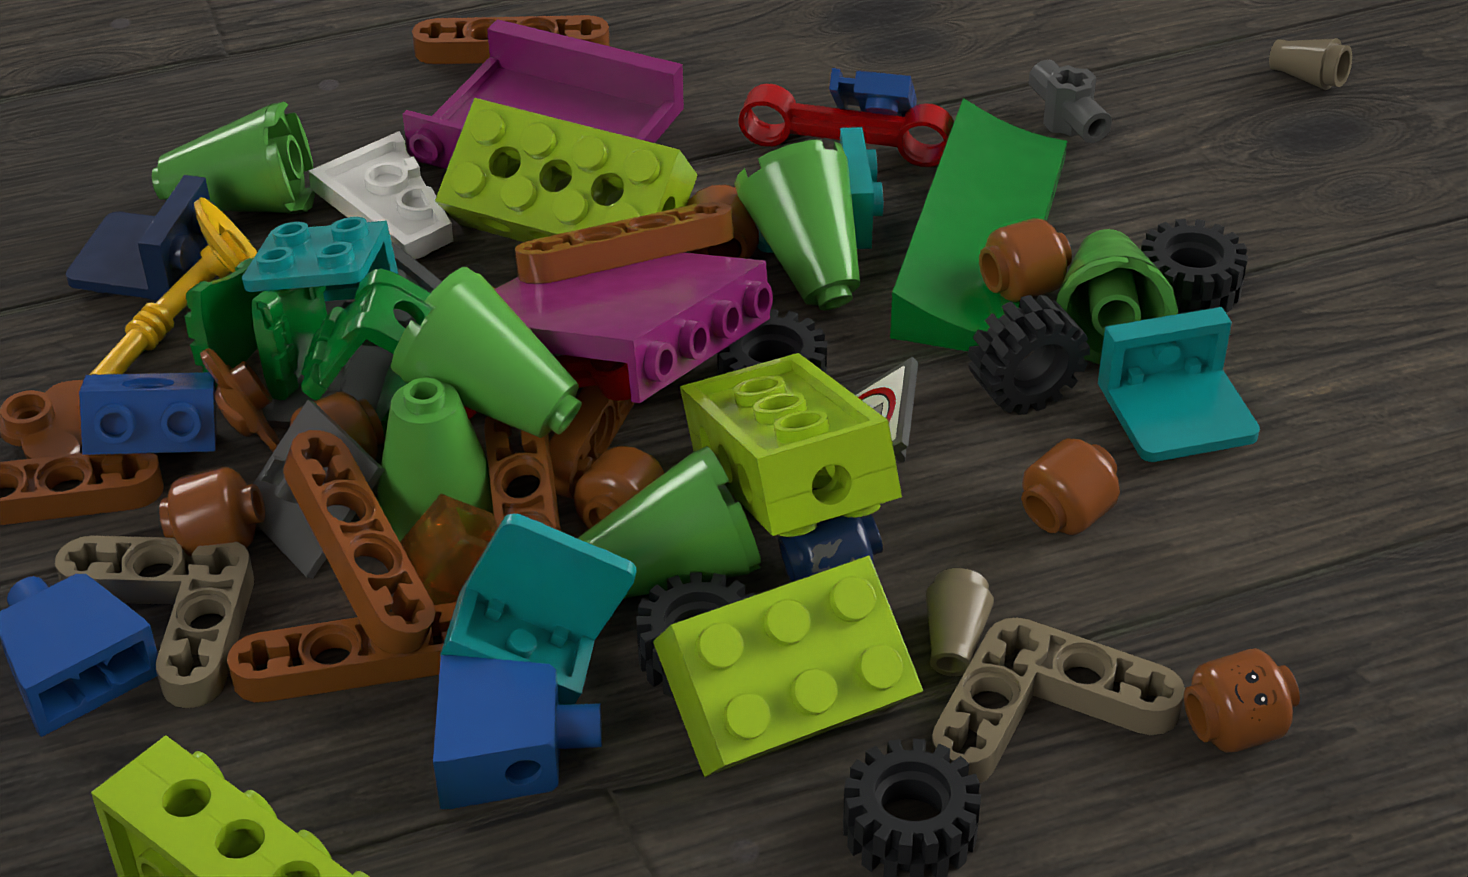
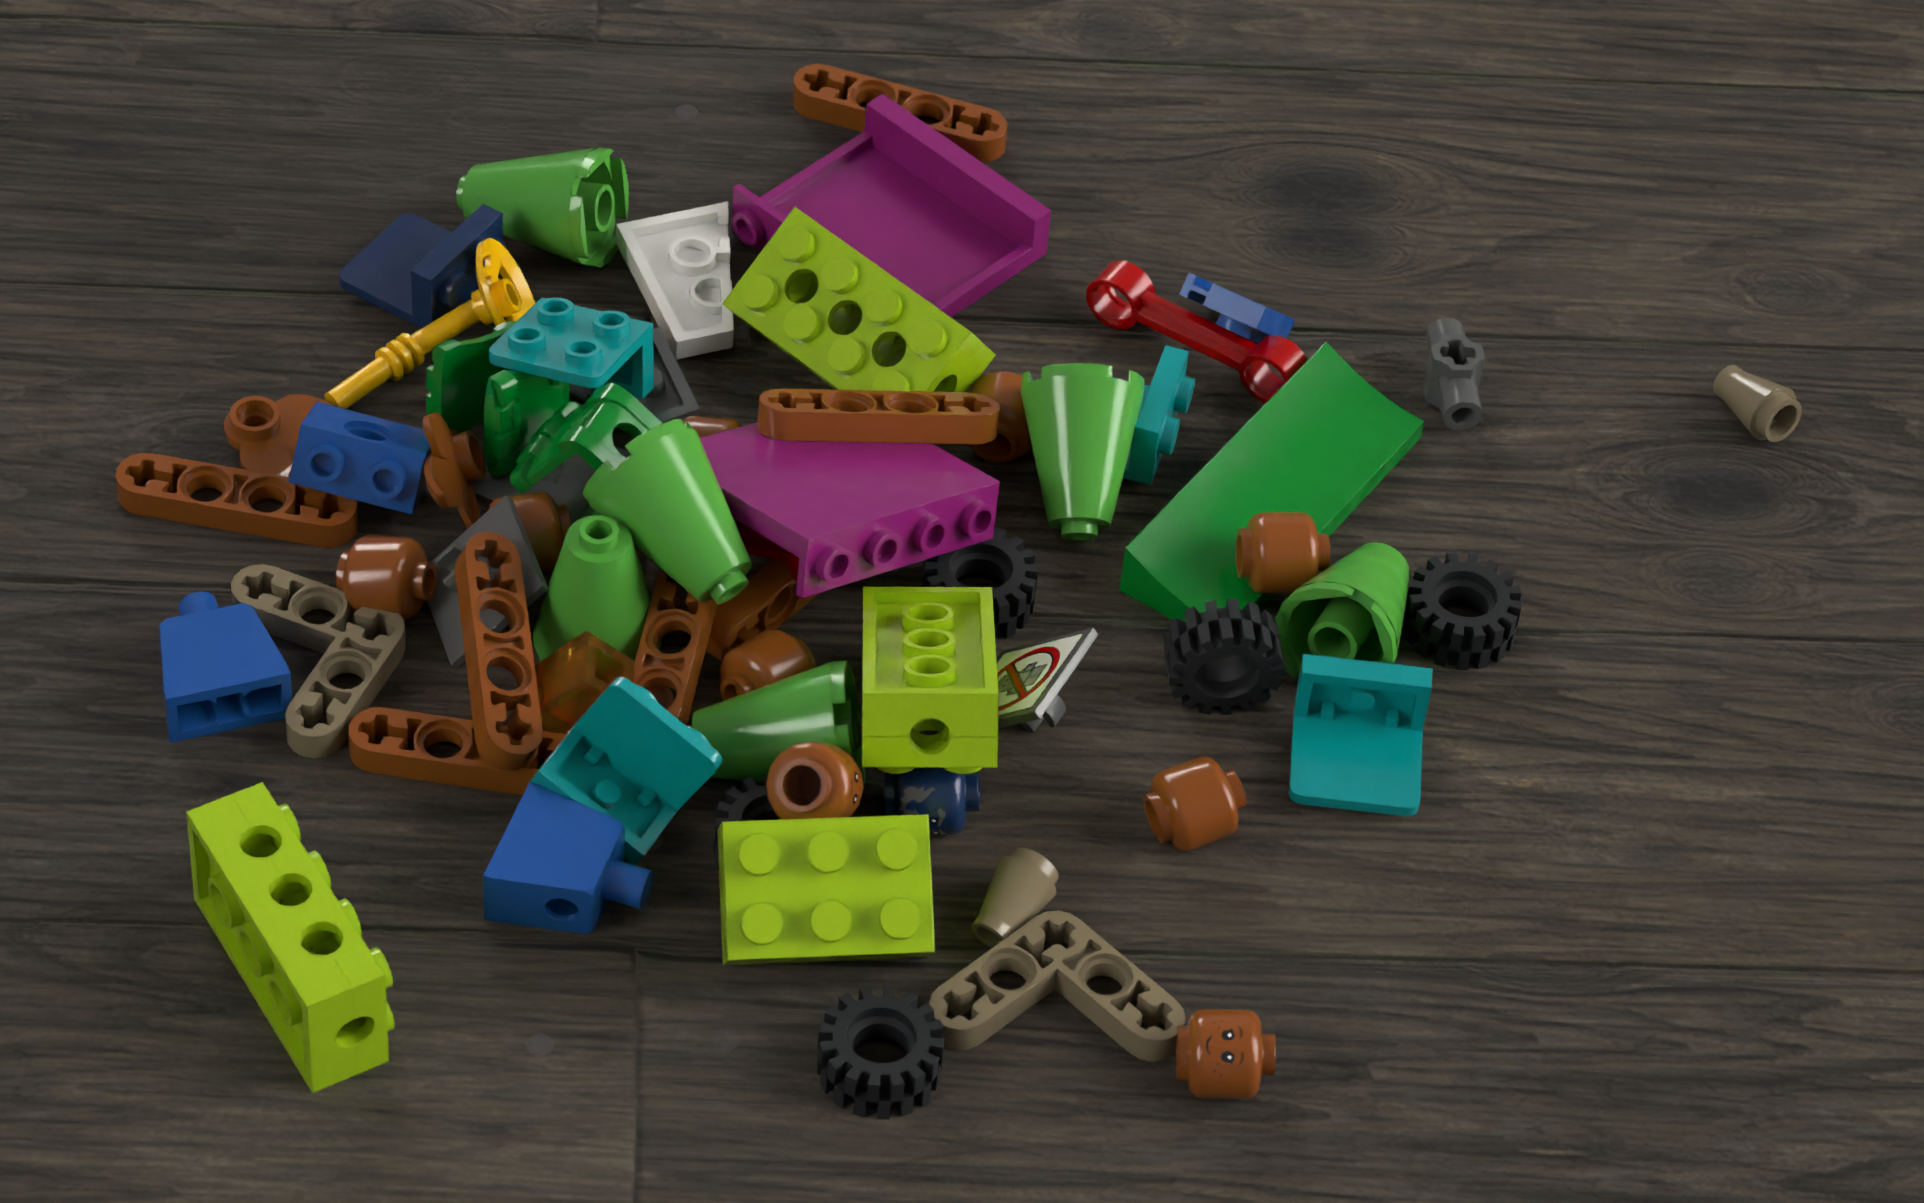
camera: 15 degrees right, 5 degrees up
none -> dark orange head [766,741,863,820]

